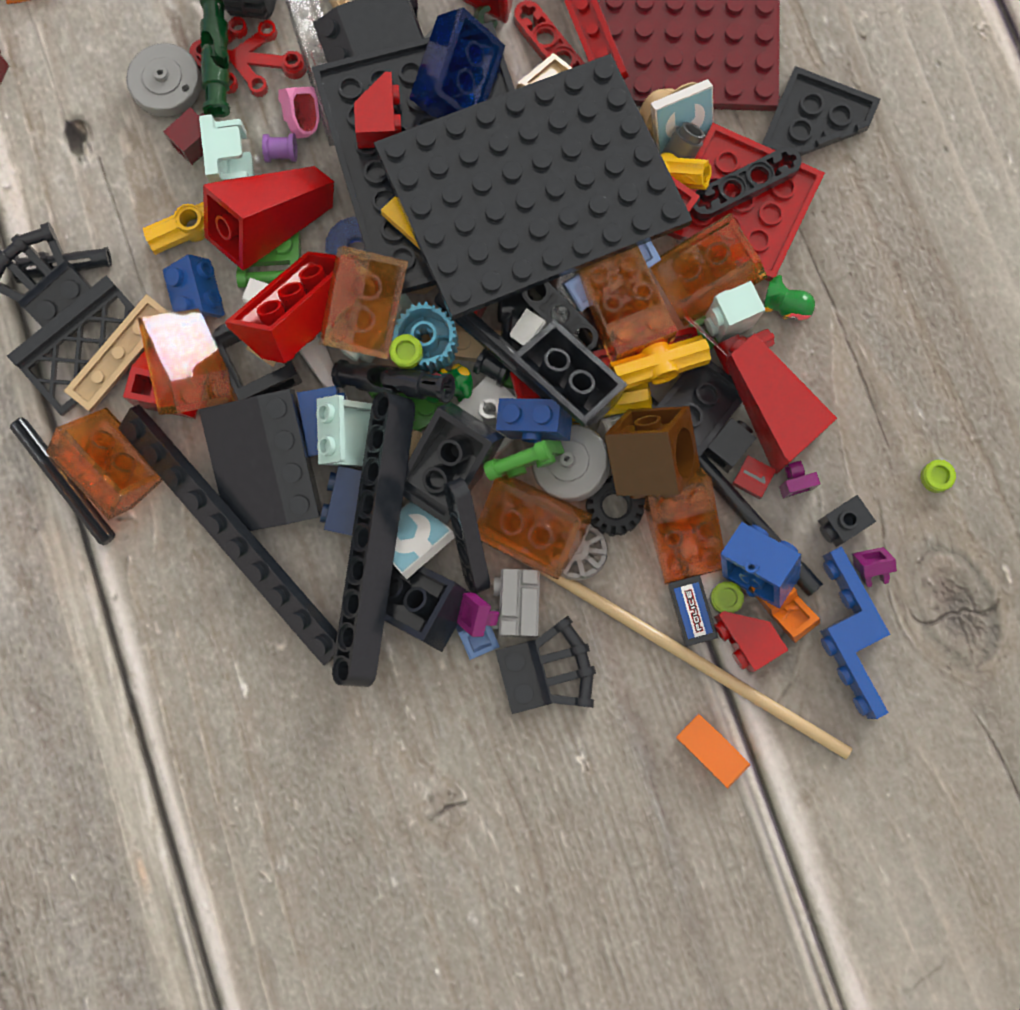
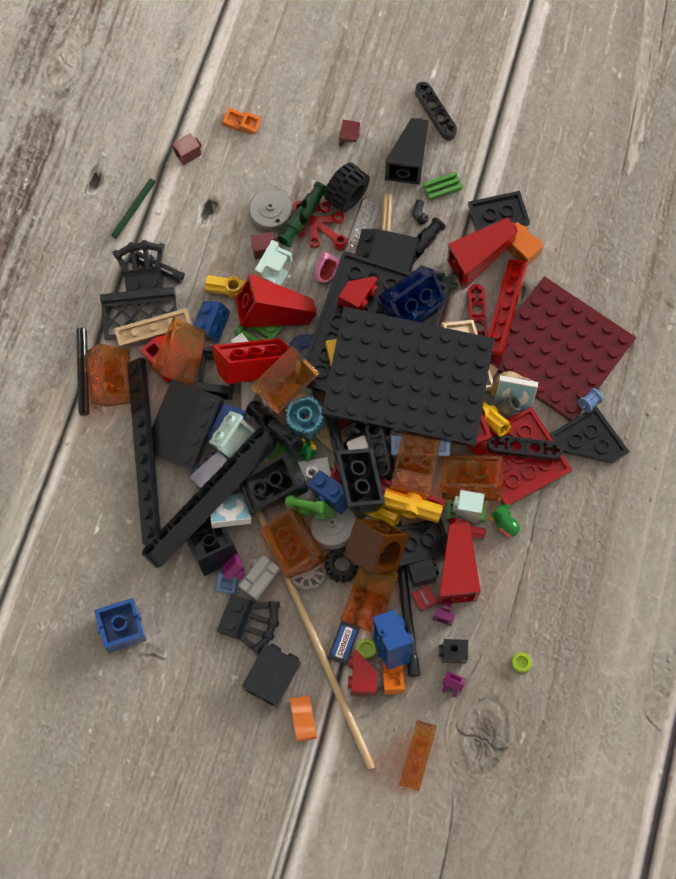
camera: 30 degrees right, 10 degrees down
medium lavender bush [262,133,298,163] -> none
lime tile [389,334,423,369] -> none
black beam [443,478,491,594] -> none
black bush [473,348,511,387] -> none
sticker [684,315,727,355] -> none
blue bracket [820,546,890,719] -> none
none -> blue brick [94,598,147,653]
none -> black panel [242,643,301,709]
none -> clear orange slope [399,720,437,791]
none -> medium blue bush [578,388,604,413]

